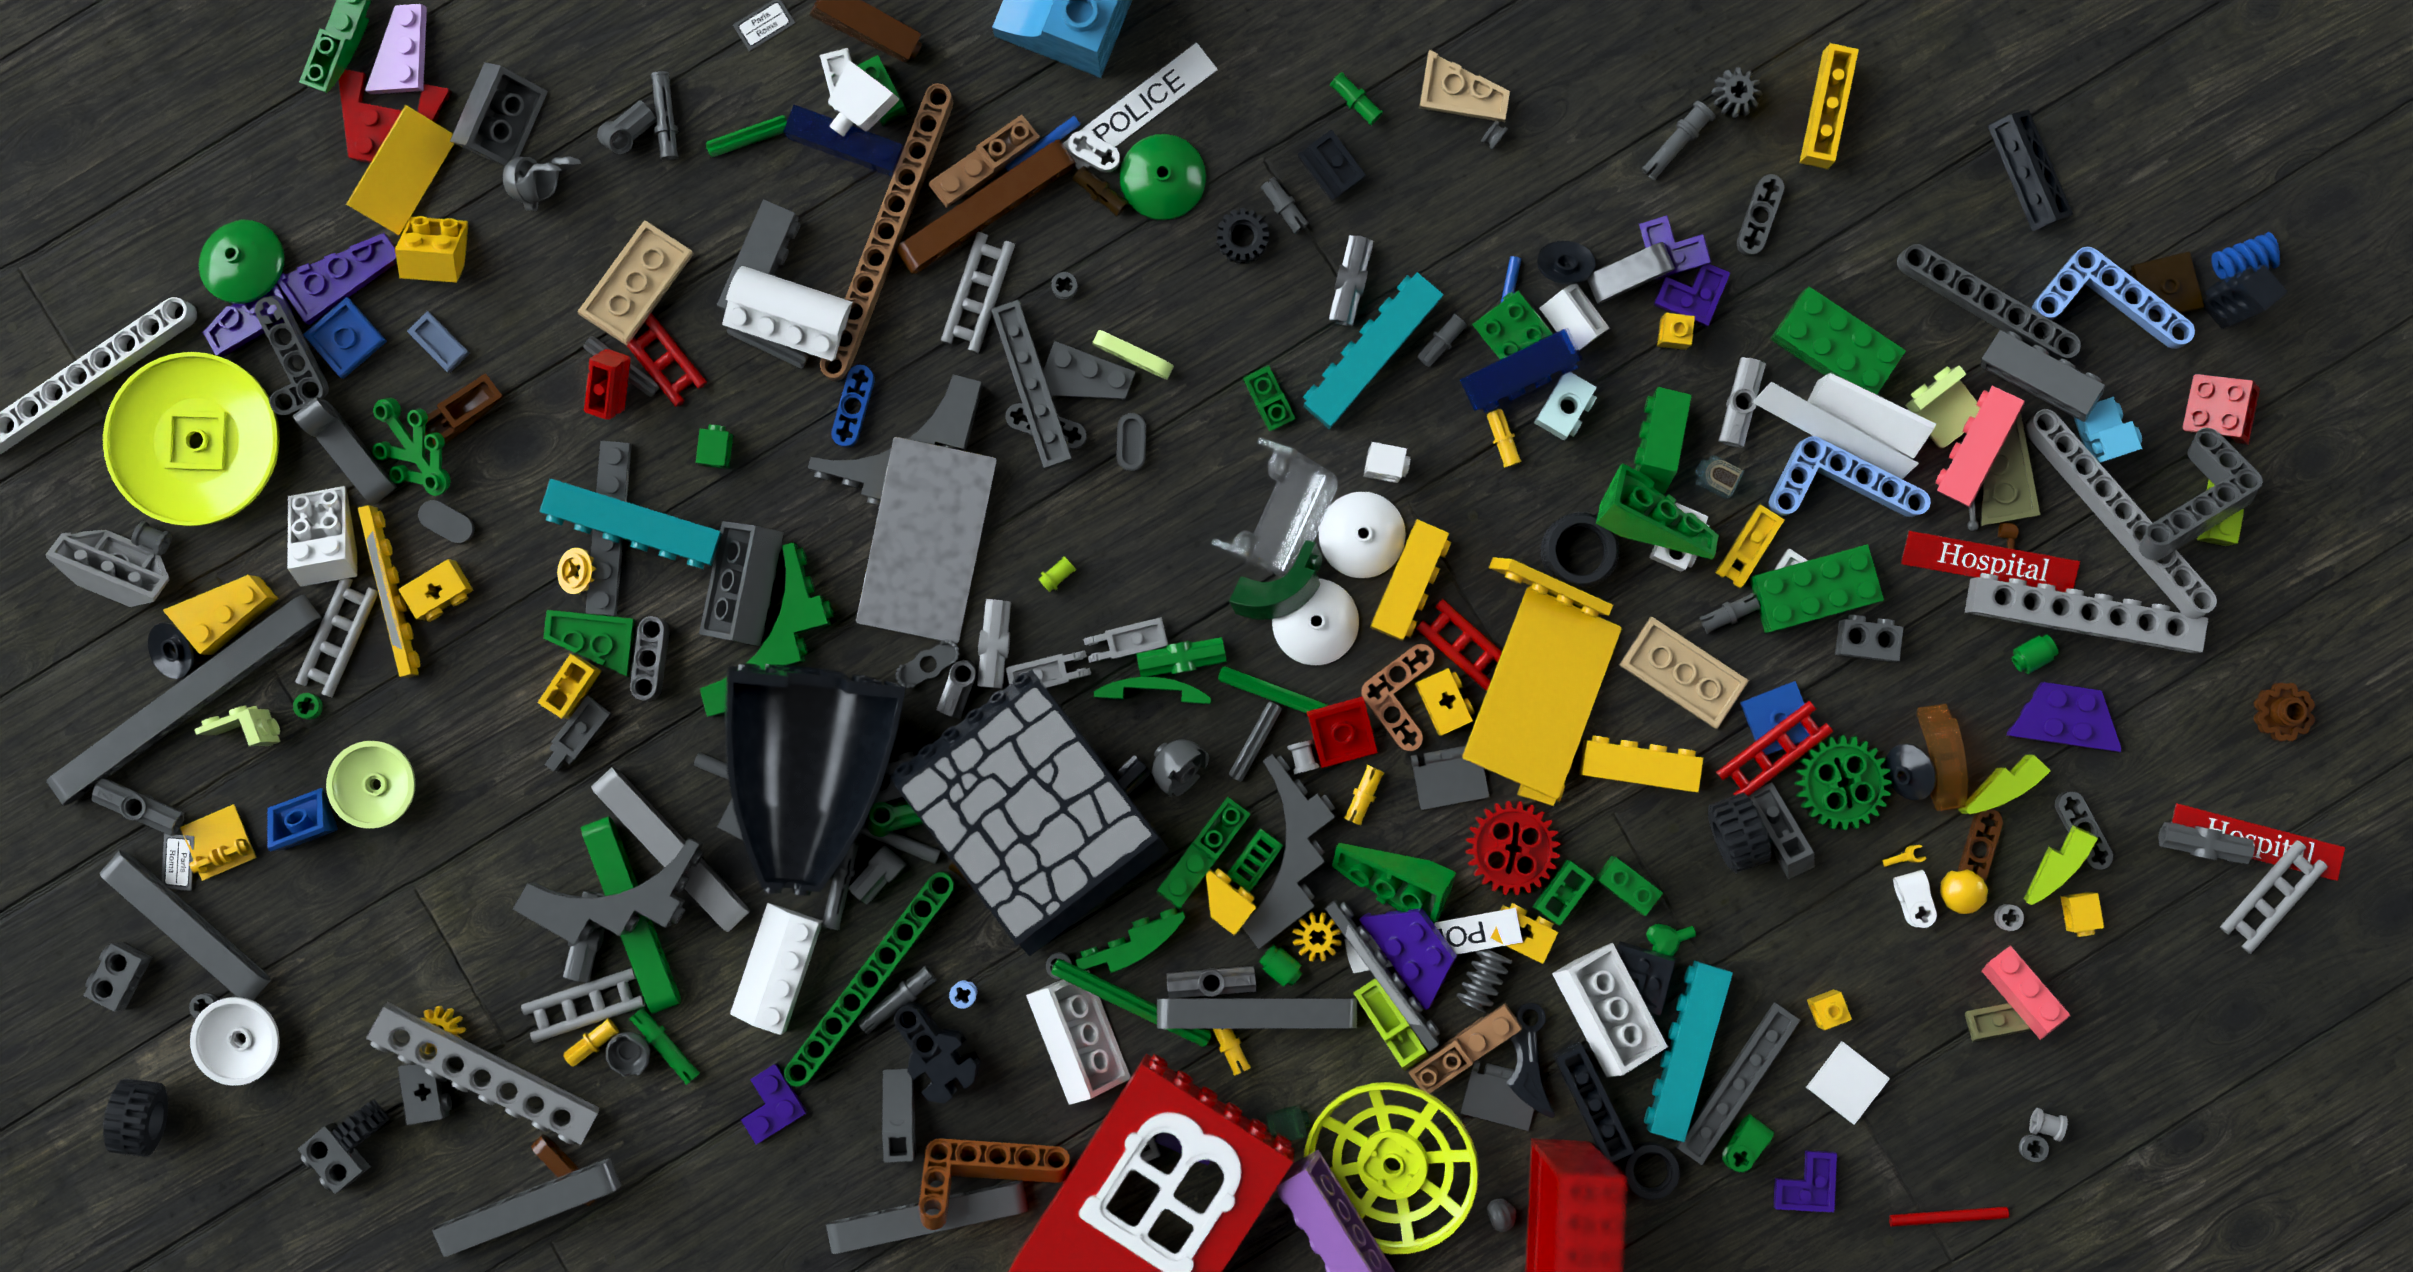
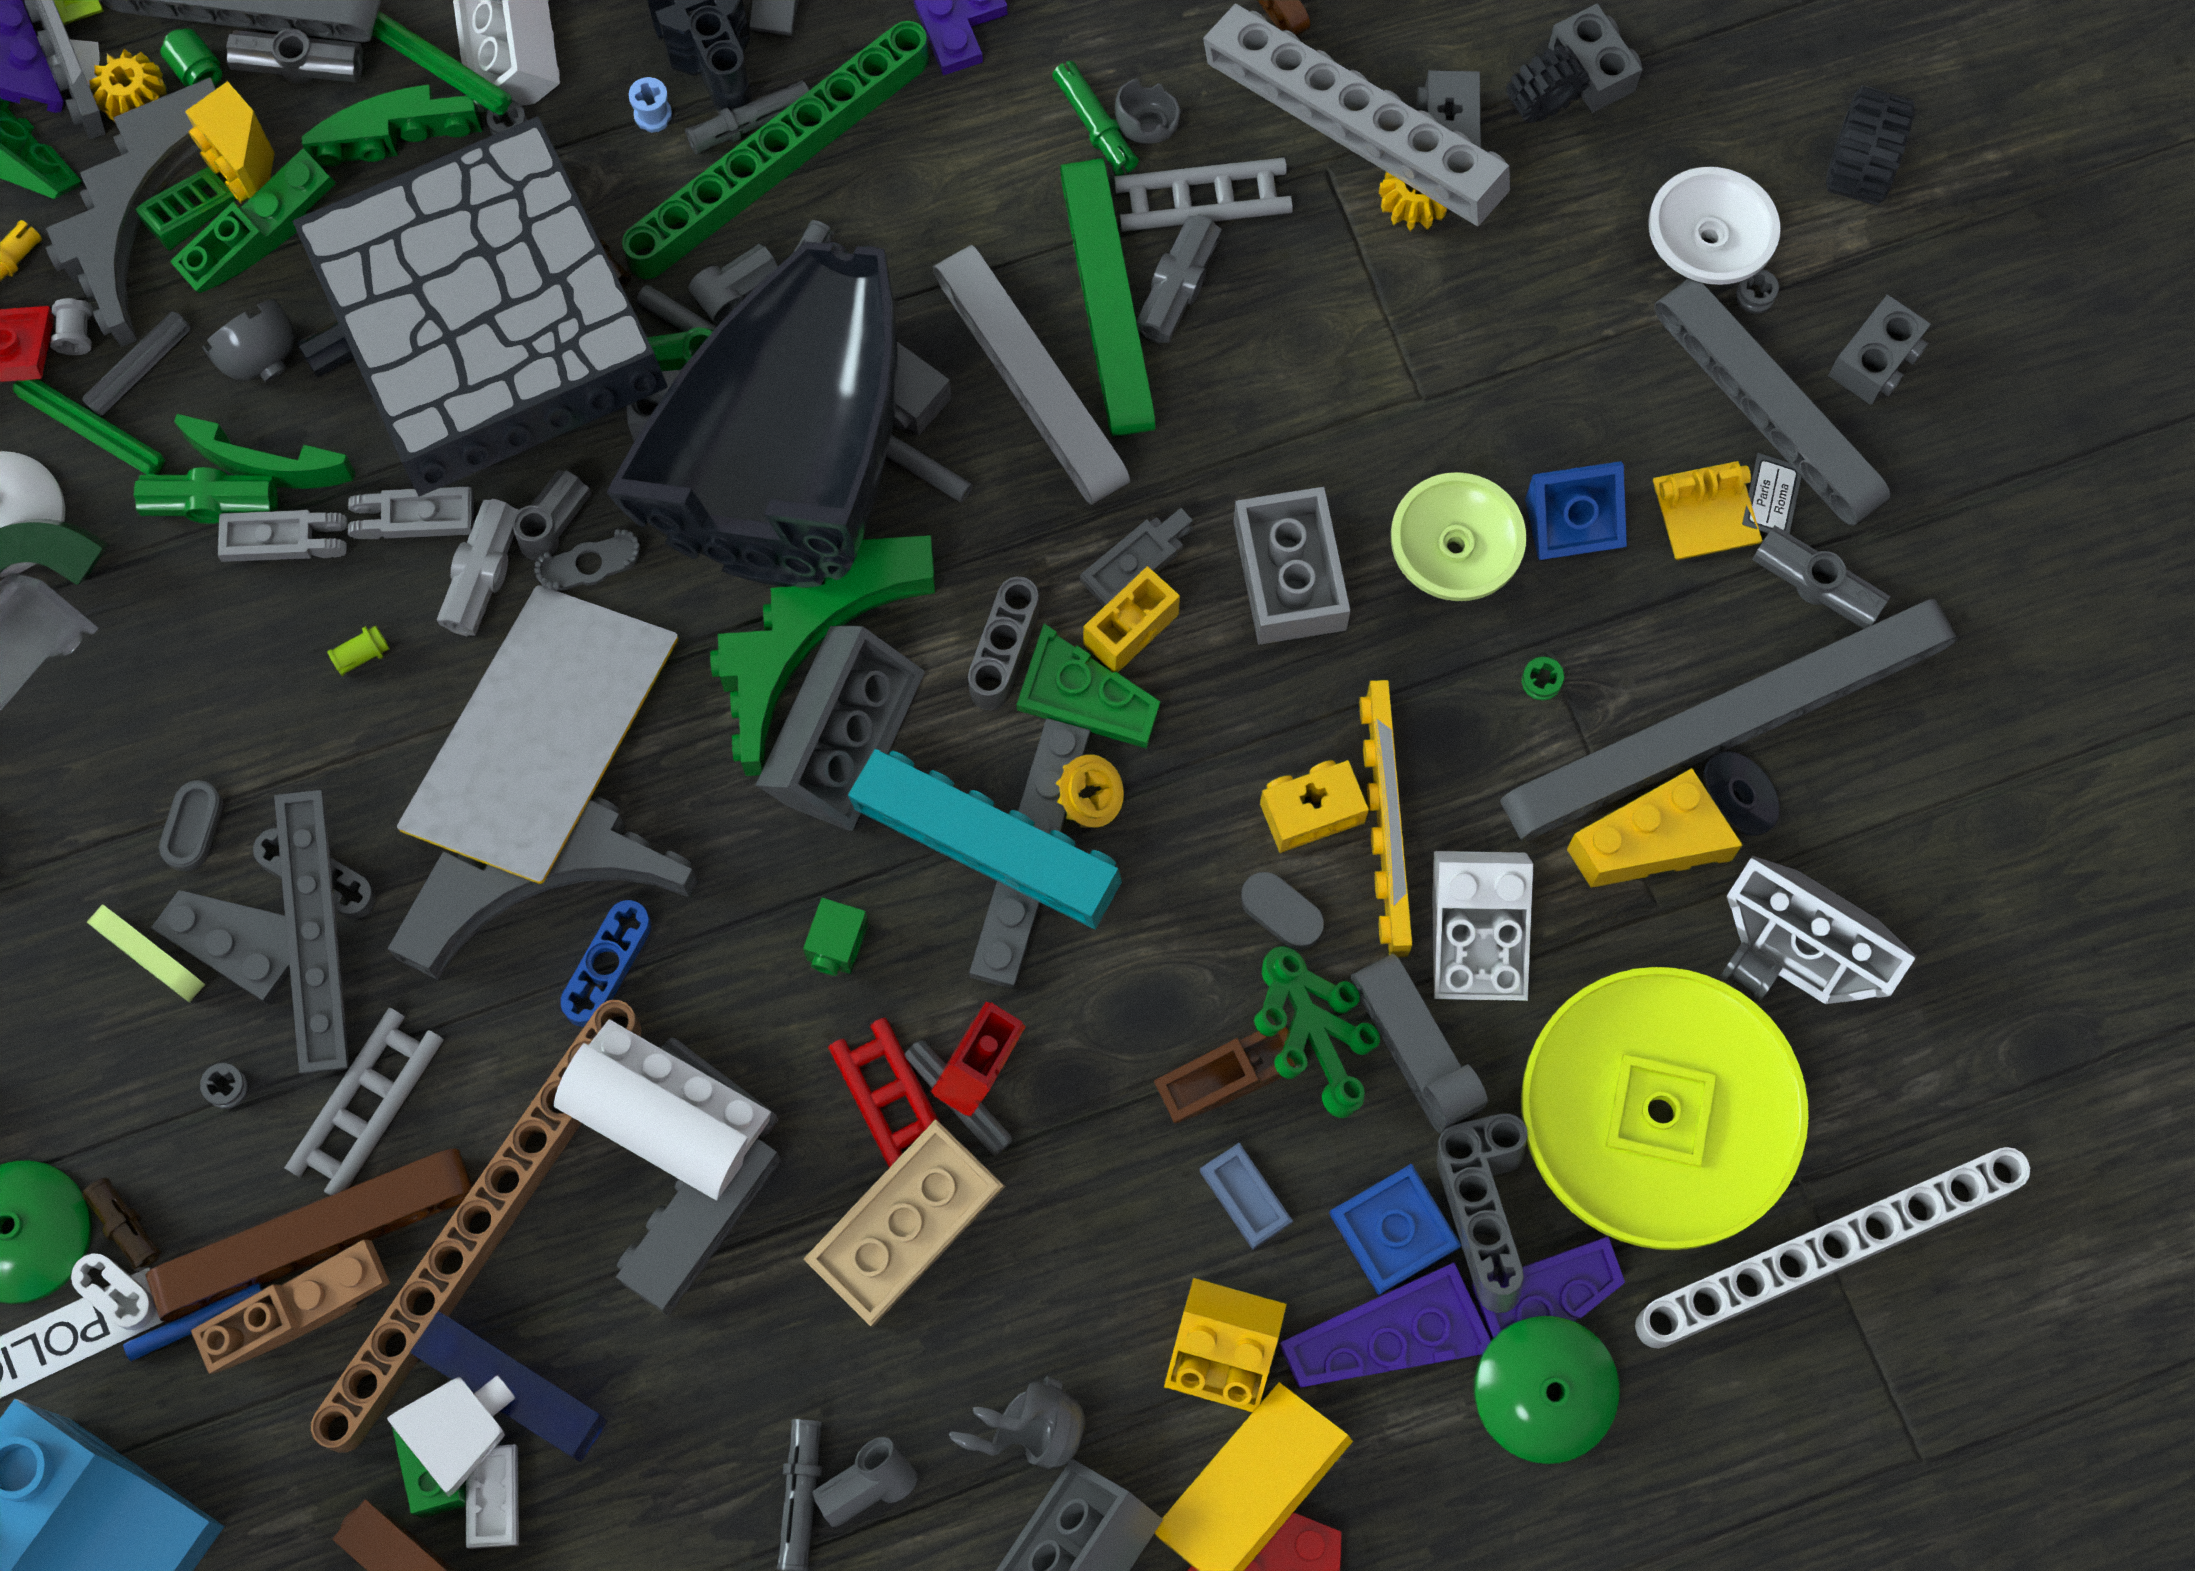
camera: 170 degrees left, 15 degrees down
yellowish green bracket [195,706,280,746] -> none
light grey bar [295,578,379,698] -> none
dark grey arch [513,838,704,944] -> none
yellow axle [563,1018,619,1067] -> none
green axle [706,115,790,157] -> none
white slope [730,903,823,1035] -> none
none -> light grey brick [1233,487,1350,645]

